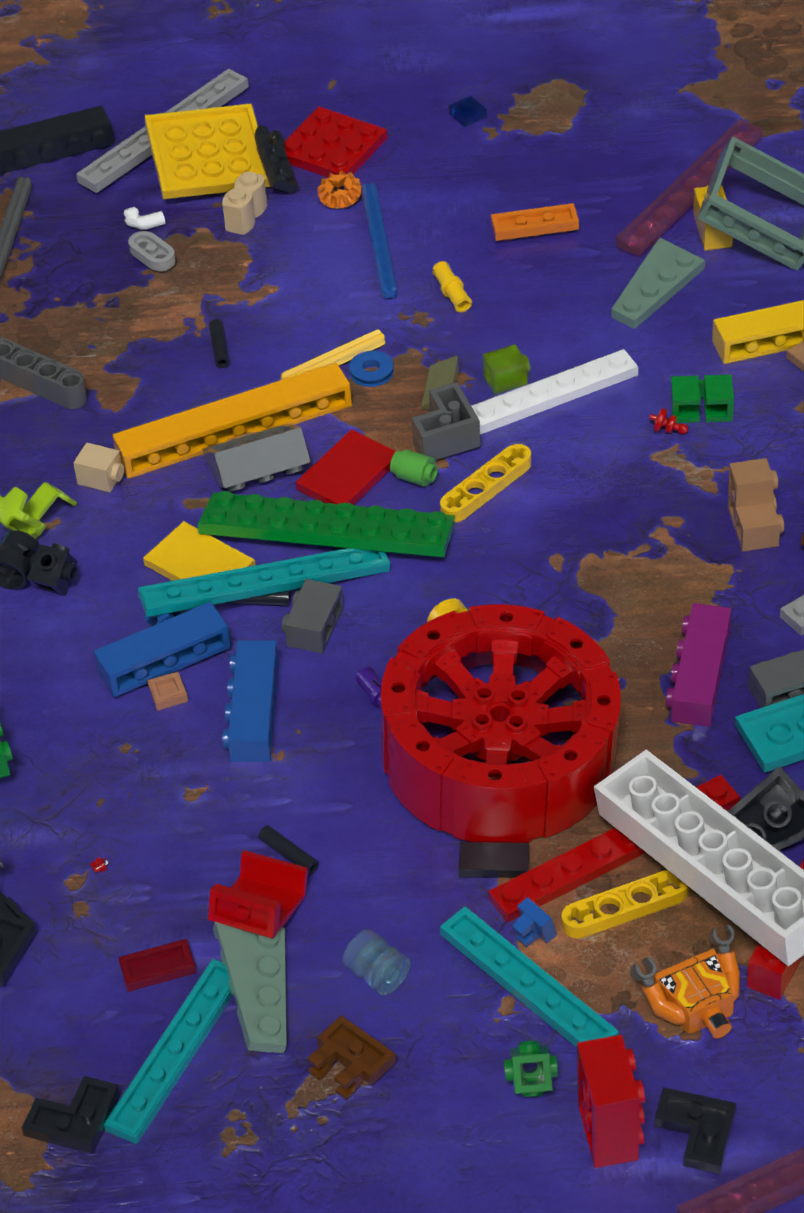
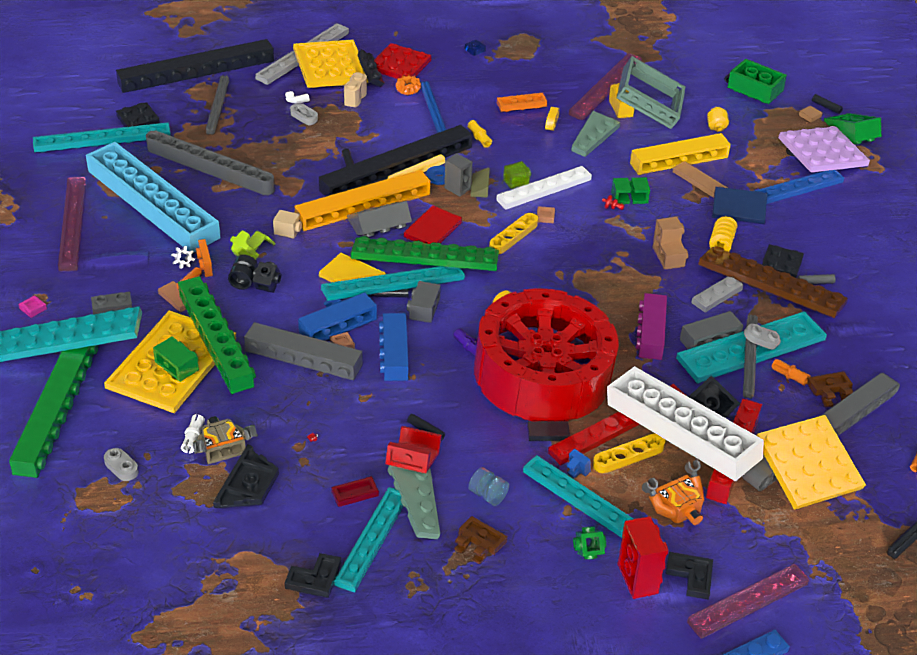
camera: 10 degrees left, 5 degrees down
bright green brick [390,449,438,487] -> none
dark grey brick [411,382,481,460] -> none
none -> dark grey brick [244,322,362,380]
none -> black brick [319,125,472,197]
none -> dark grey brick [444,153,472,197]
none -> nougat tile [537,206,555,223]
none -> yellow beam [545,107,559,131]

